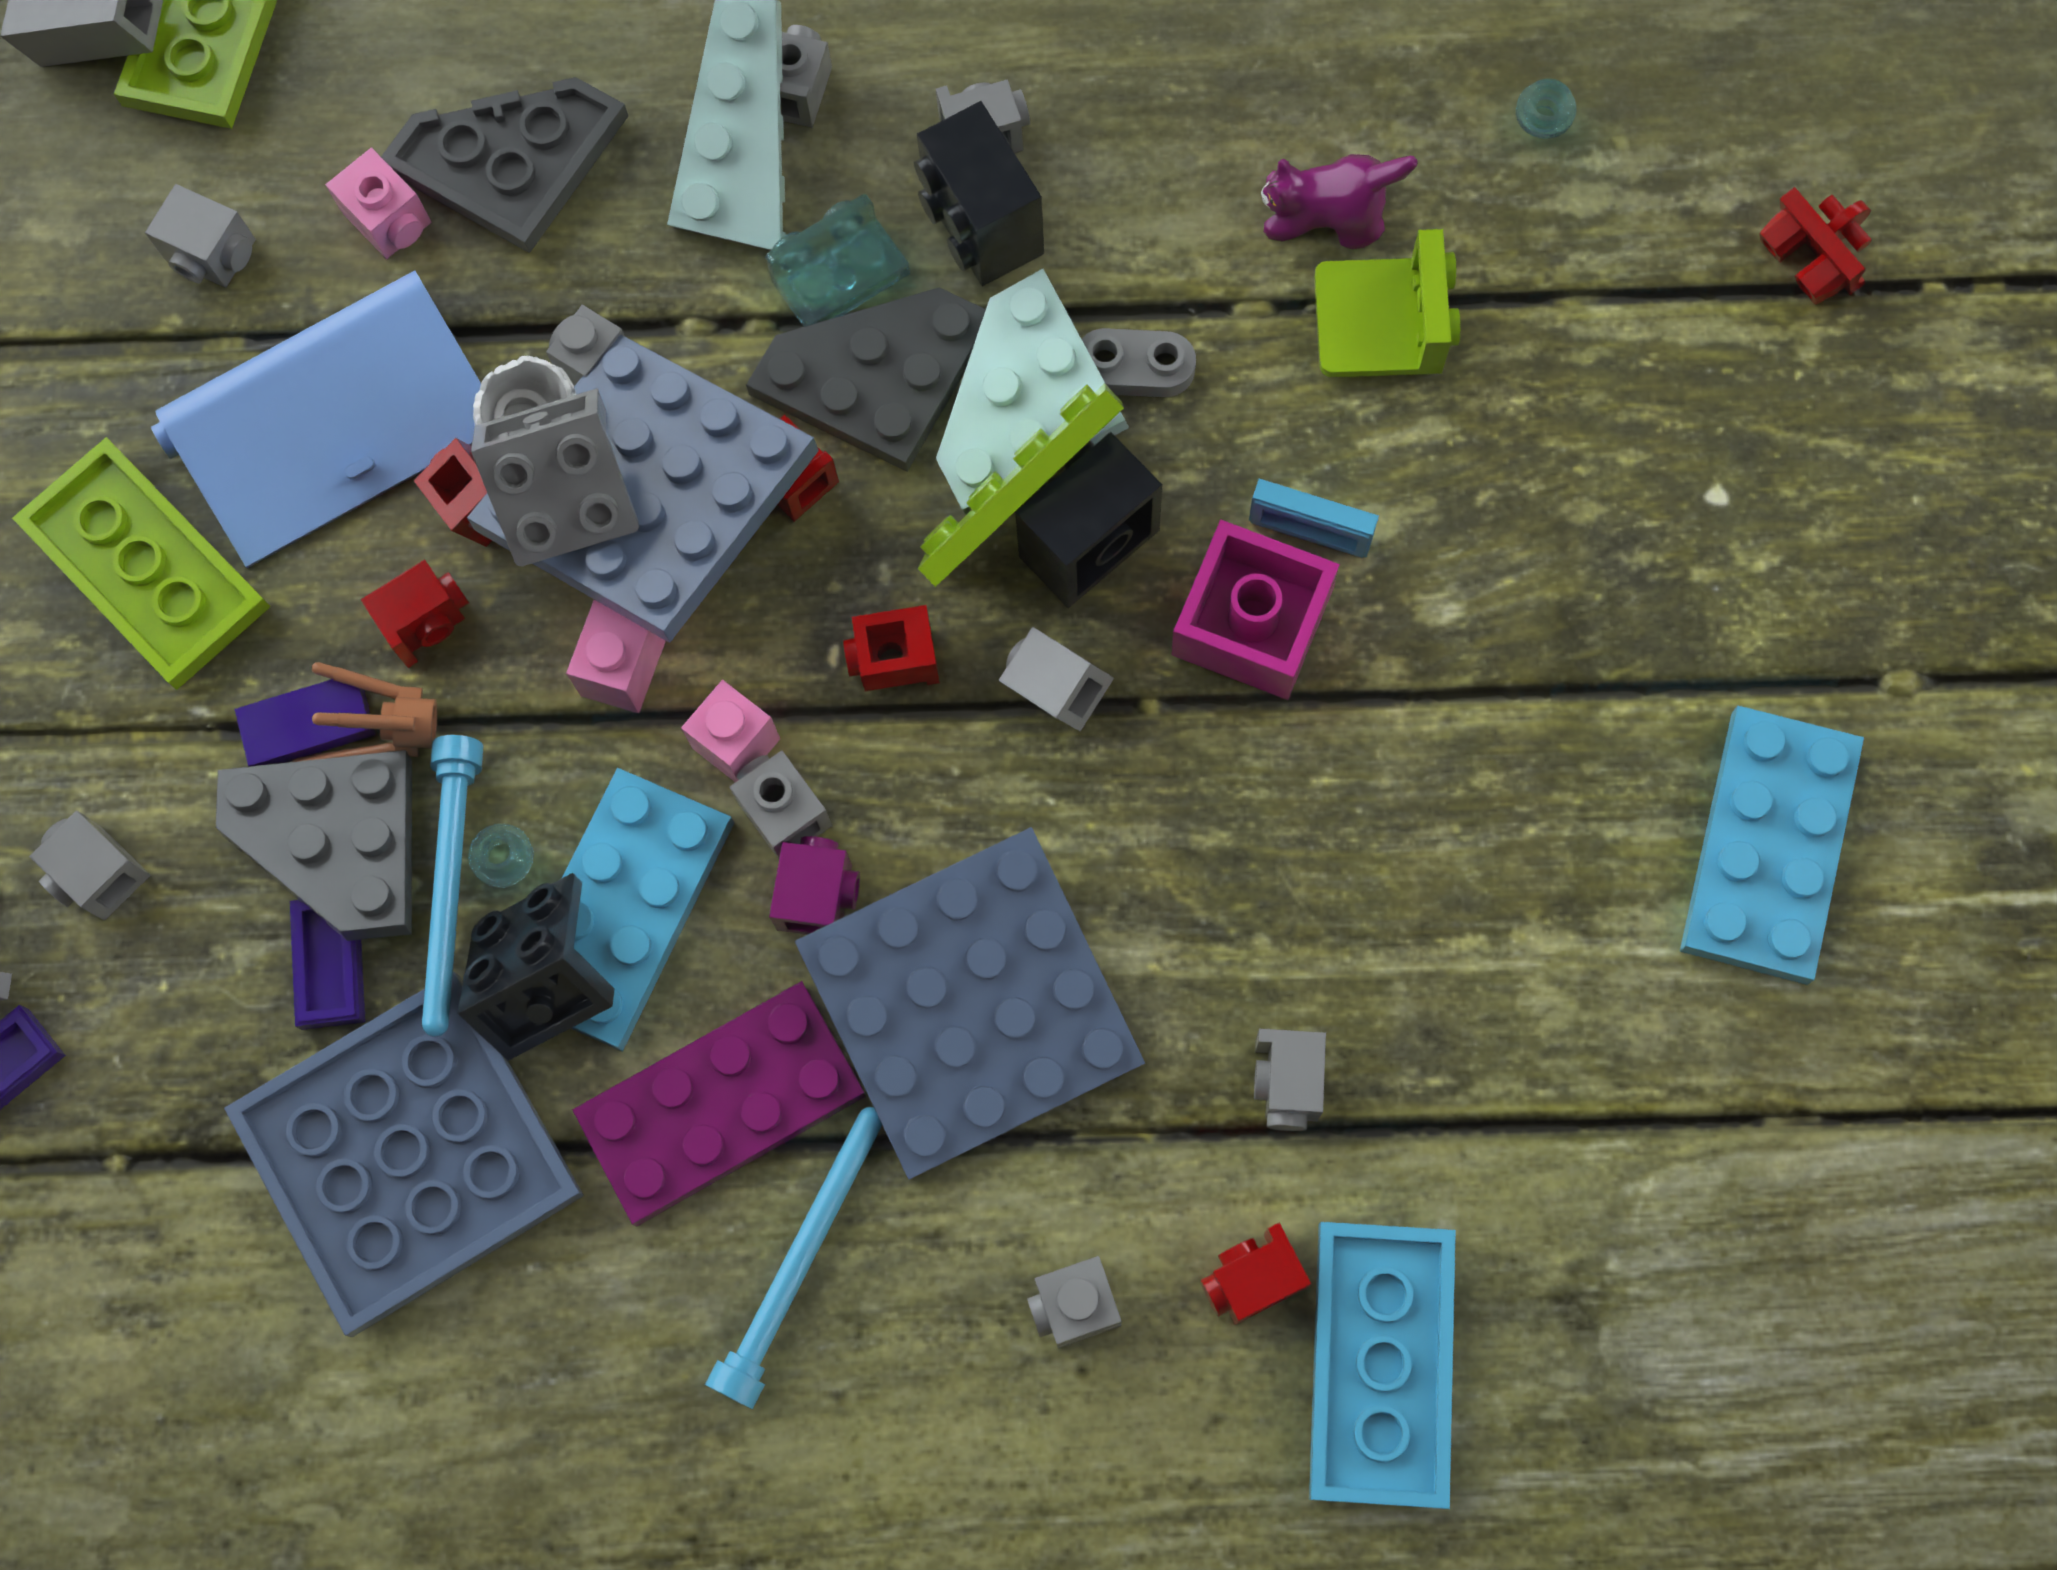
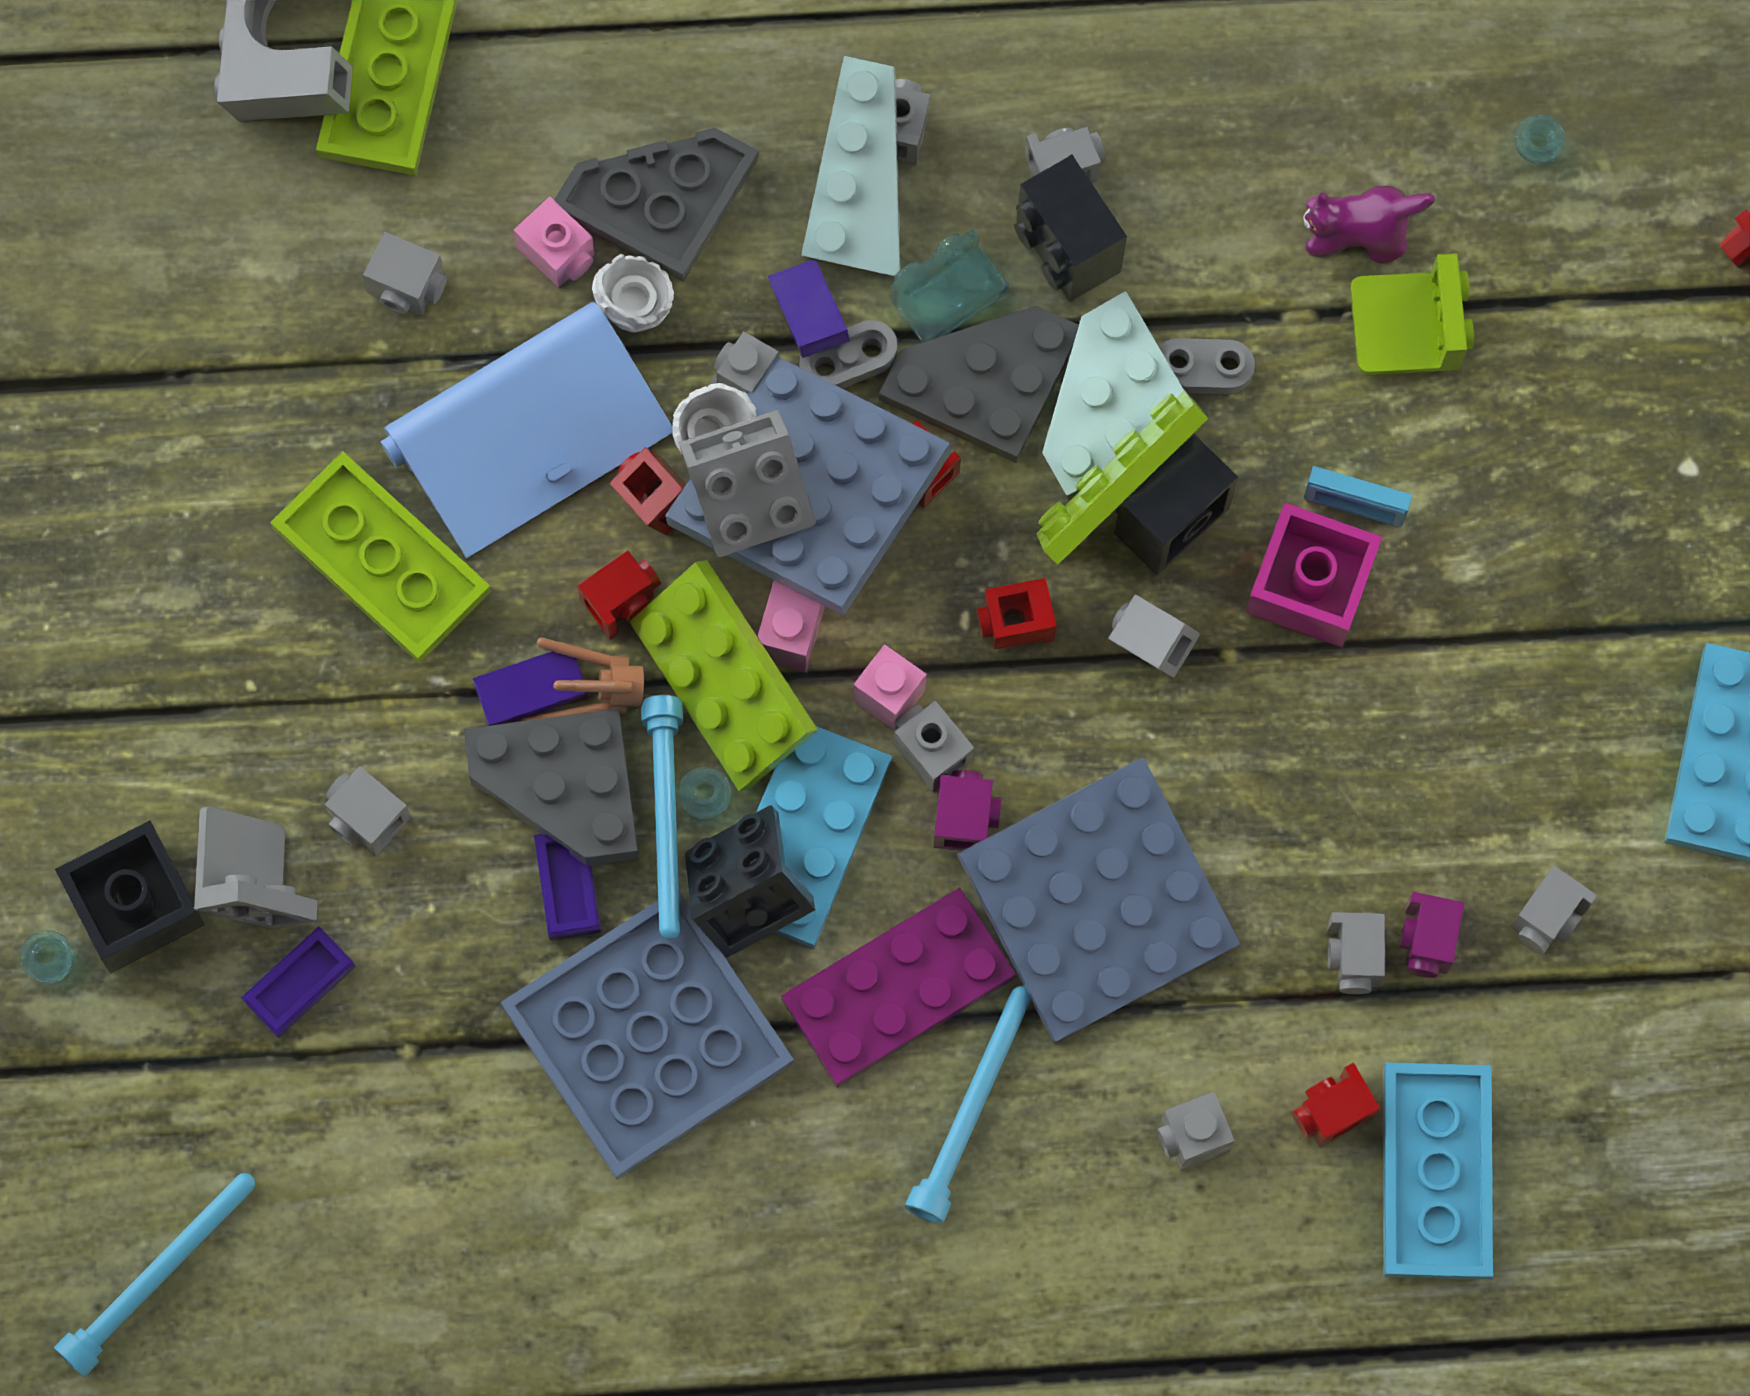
camera: 10 degrees left, 0 degrees up
none -> white hair [592,254,674,332]
none -> lime plate [630,560,818,791]
none -> dark purple tile [768,259,850,358]
none -> light grey plate [799,320,897,389]
none -> magenta brick [1399,892,1465,978]
none -> light grey brick [1511,865,1597,954]

